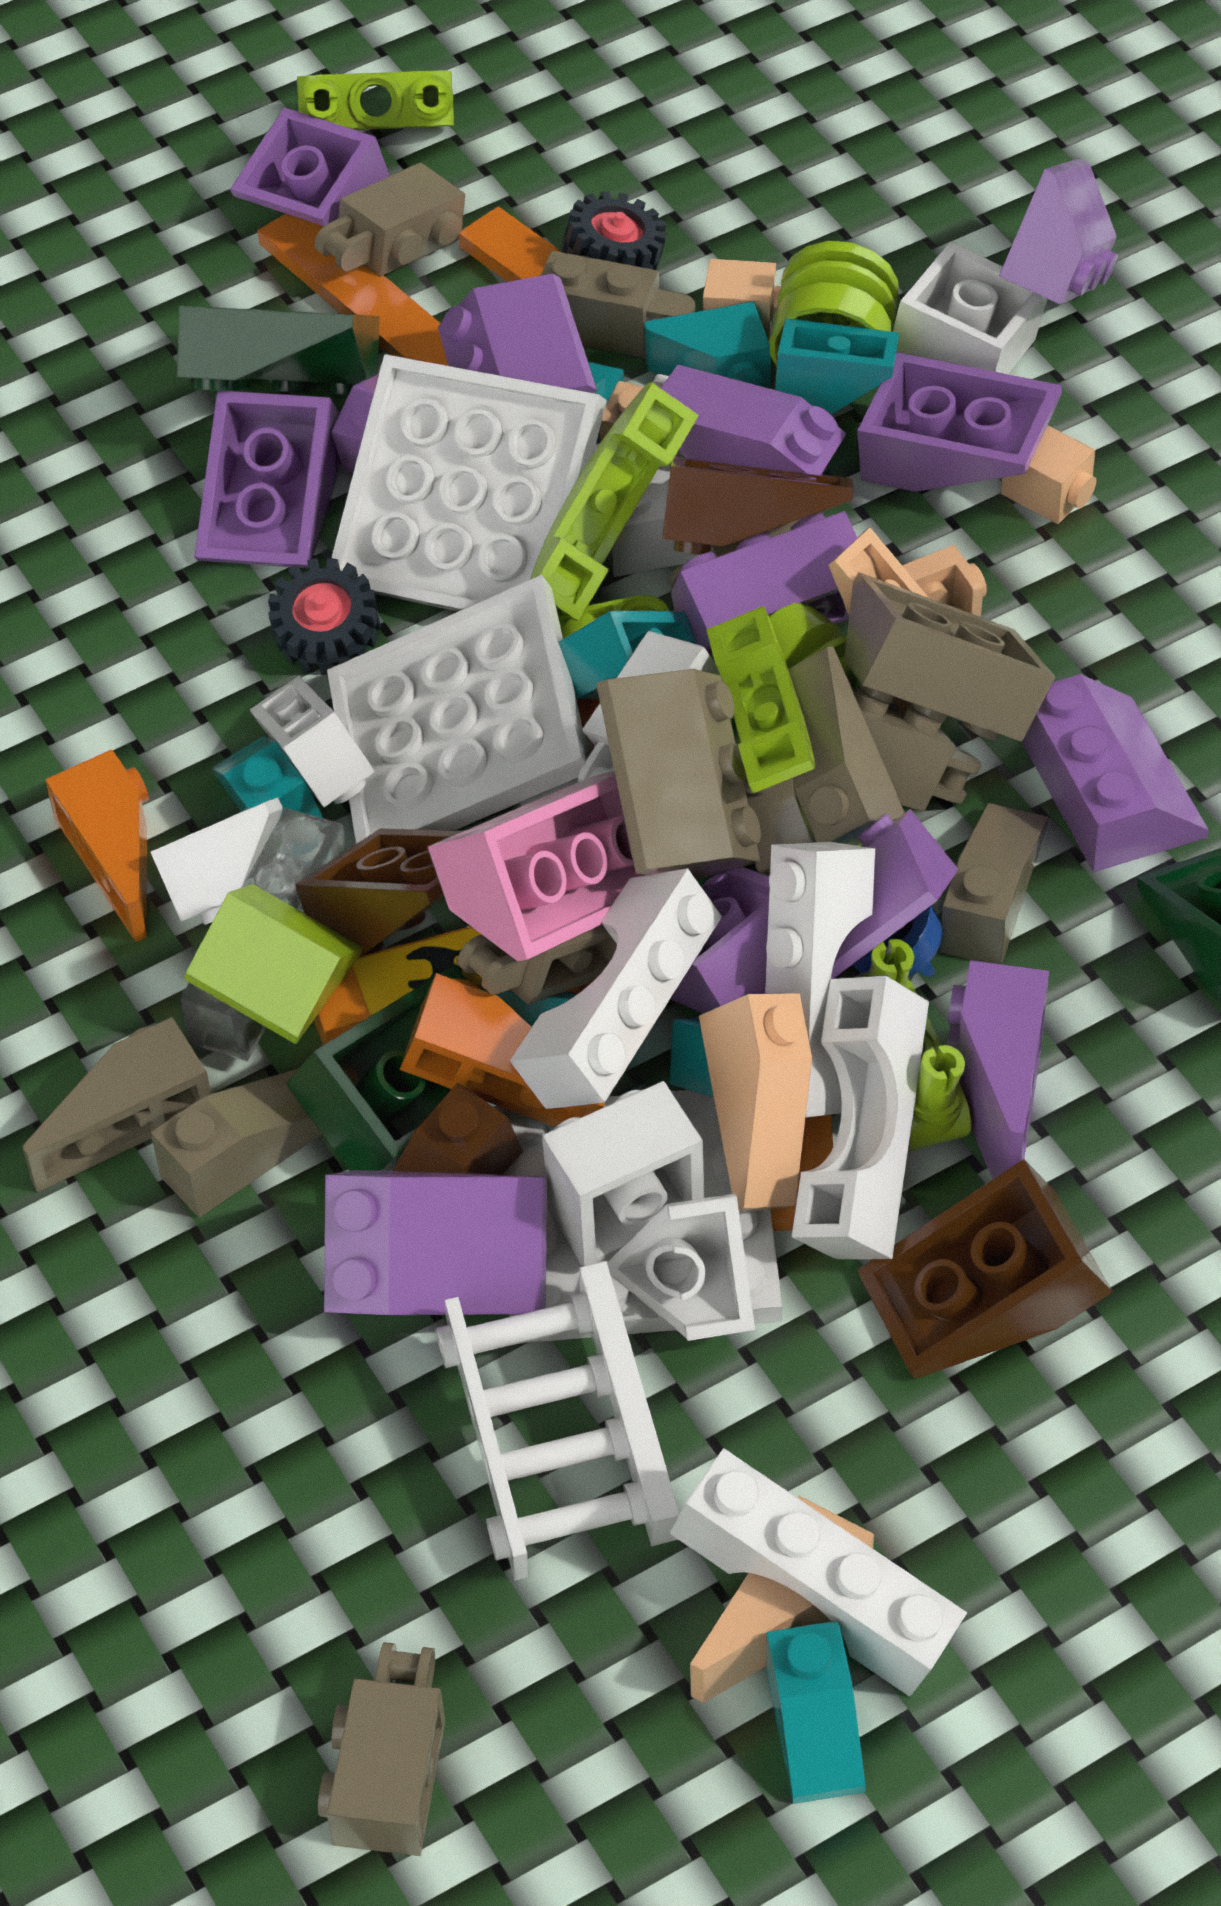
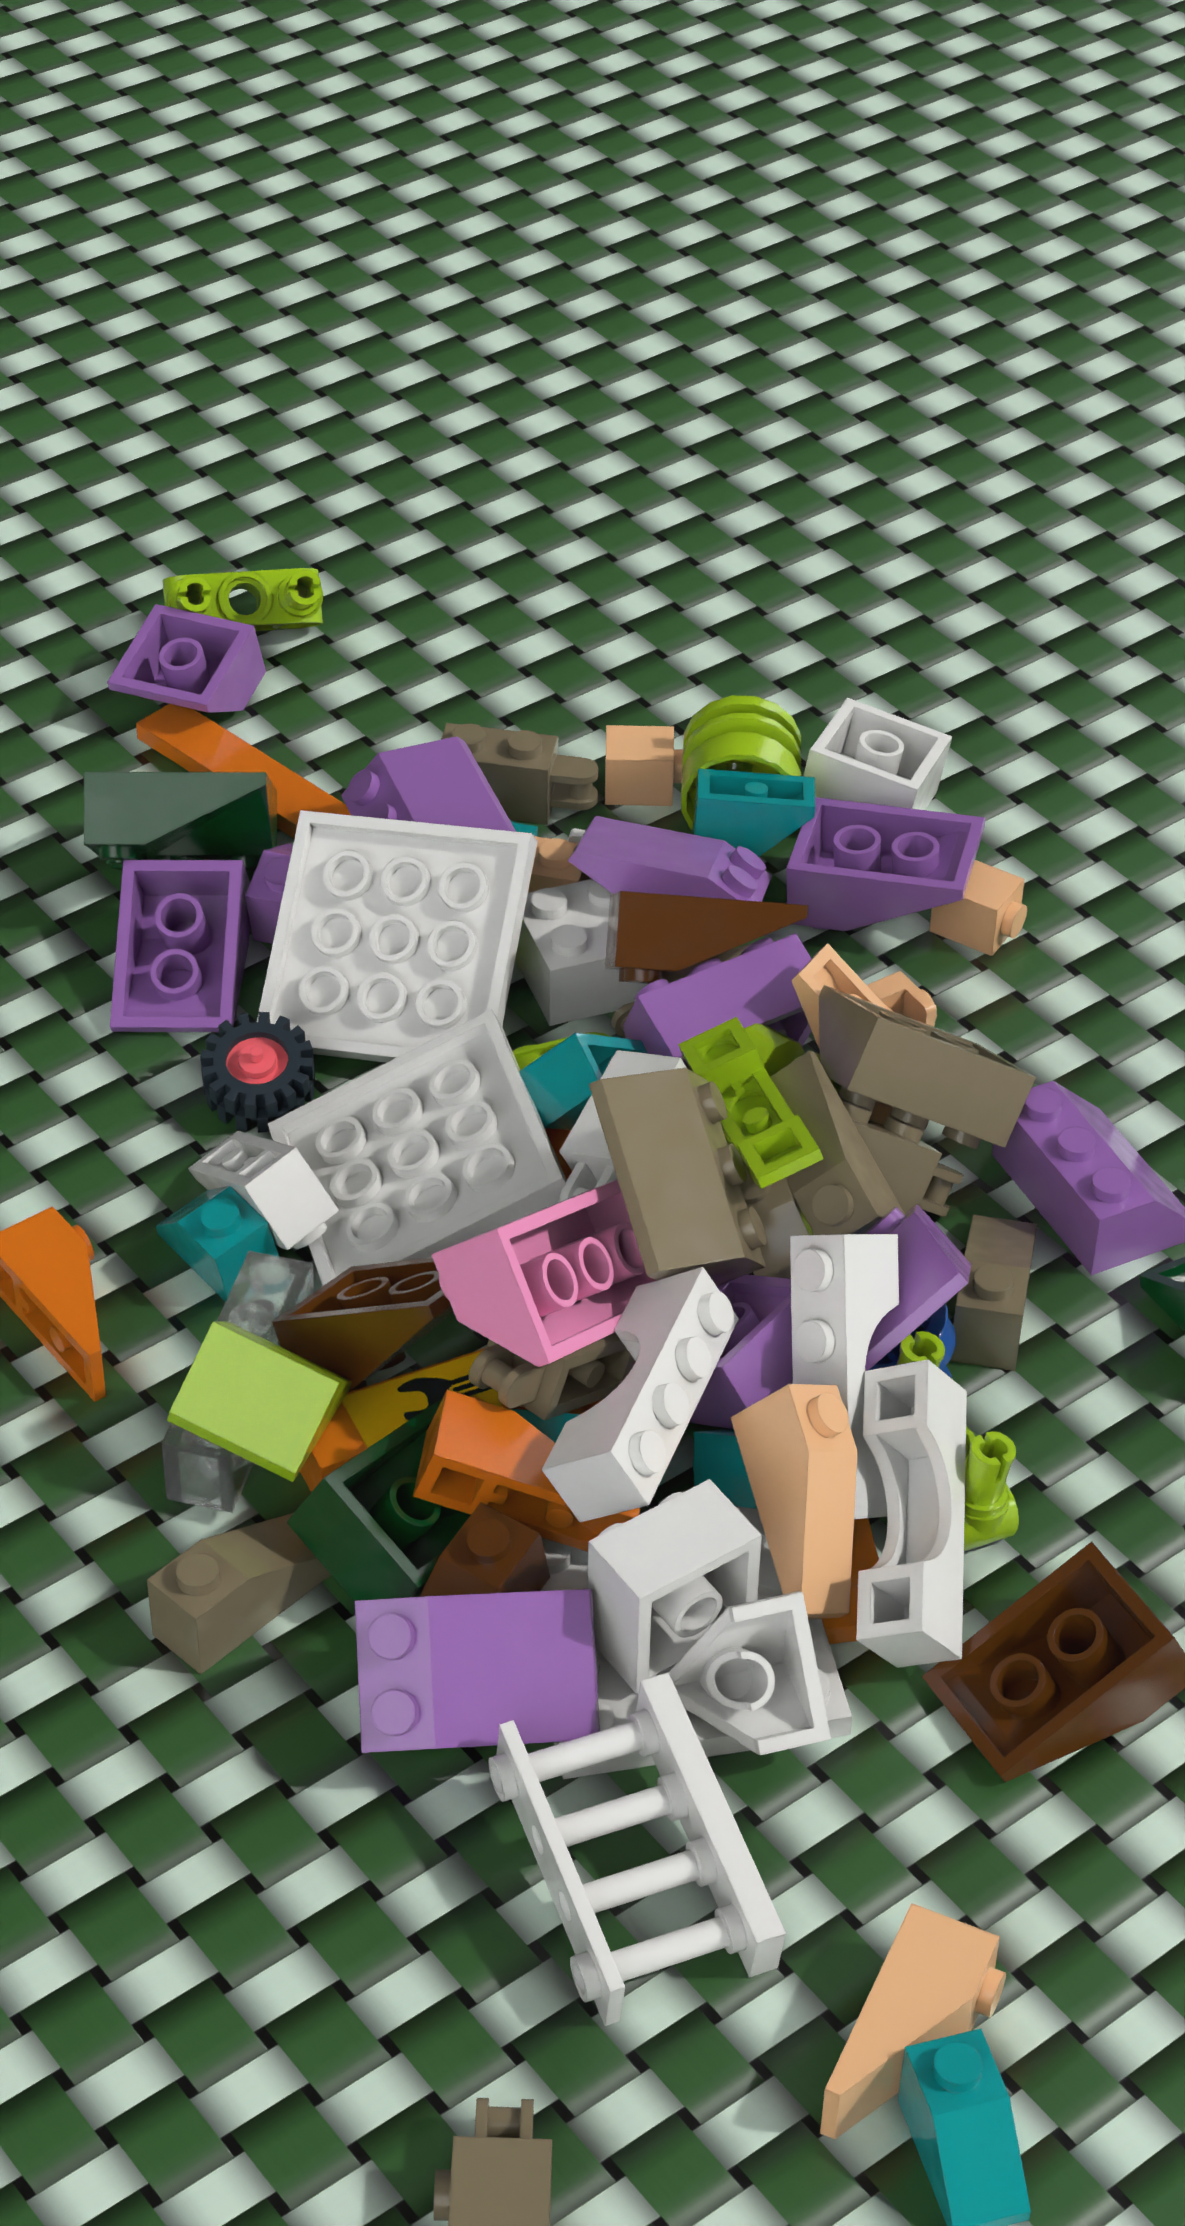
camera: 10 degrees left, 10 degrees down
dark tan slope [22,1017,211,1193] -> none
white slope [151,797,283,925] -> none
dark tan brick [315,162,465,276] -> none
orange tile [458,206,561,282] -> none
lime slope [530,382,699,621] -> none
black wheel [561,191,667,270] -> none
teal slope [644,301,771,388] -> none
white arch [670,1448,967,1697] -> none
medium lavender slope [947,960,1049,1180] -> none
medium lavender slope [999,158,1118,305] -> none

